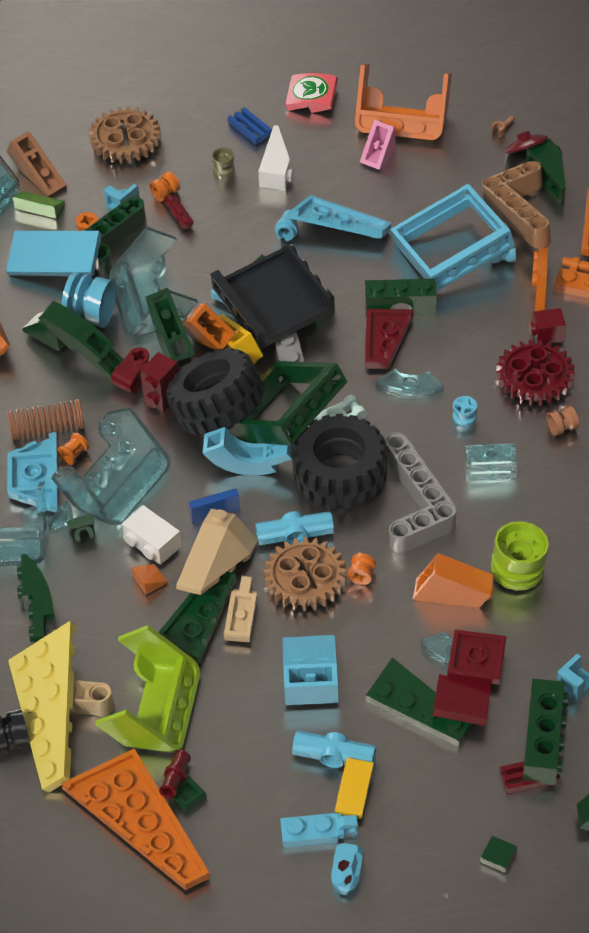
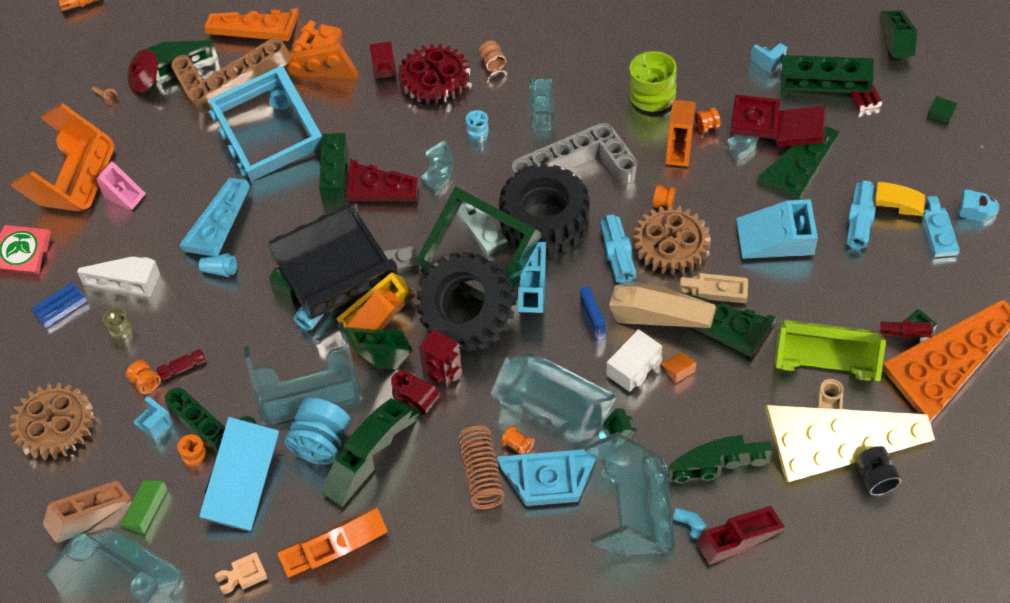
camera: 90 degrees left, 5 degrees up
none -> orange wheel [695,107,721,133]

